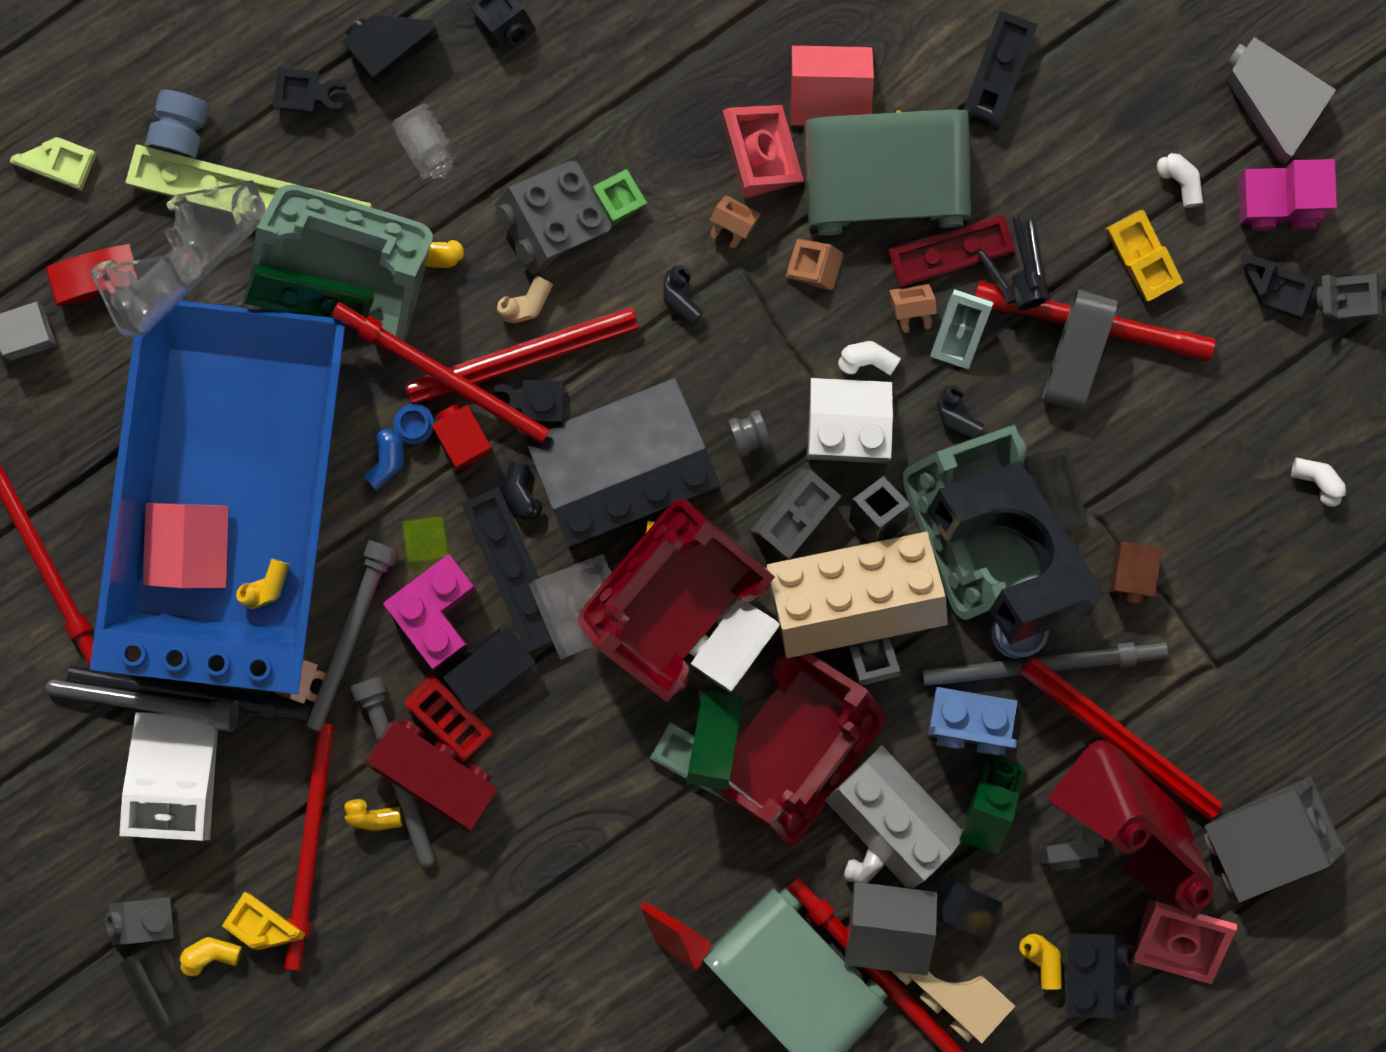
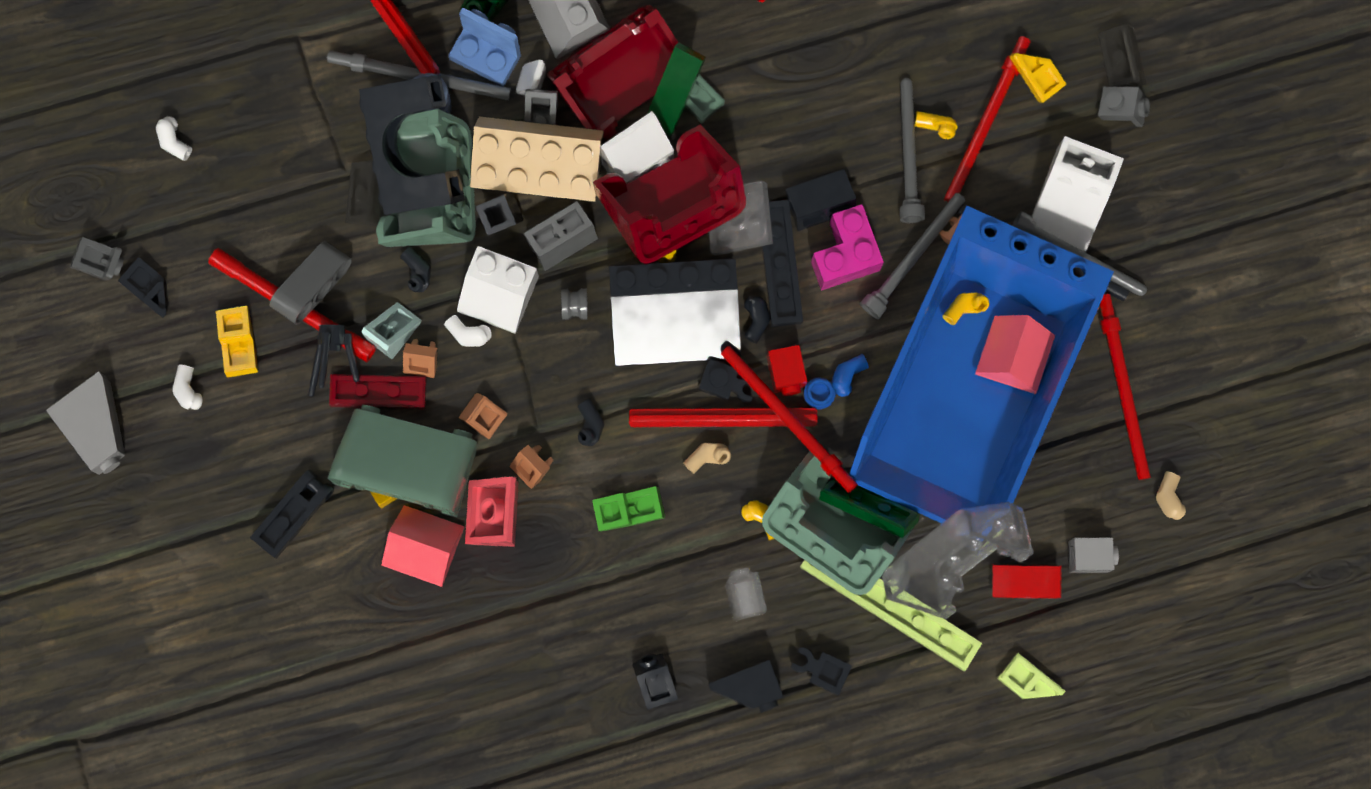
camera: 165 degrees left, 5 degrees down
sand blue wheel [144,89,211,159] -> none
yellow arm [180,937,242,977] -> none
dark red brick [362,719,498,831] -> none
clear neon green tile [402,516,448,563] -> none
red slope [404,672,493,762] -> none
dark grey bracket [494,161,611,275] -> none
copper brick [1109,542,1162,605] -> none
dark pink brick [1238,159,1337,231] -> none
none -> white slope [516,60,546,96]

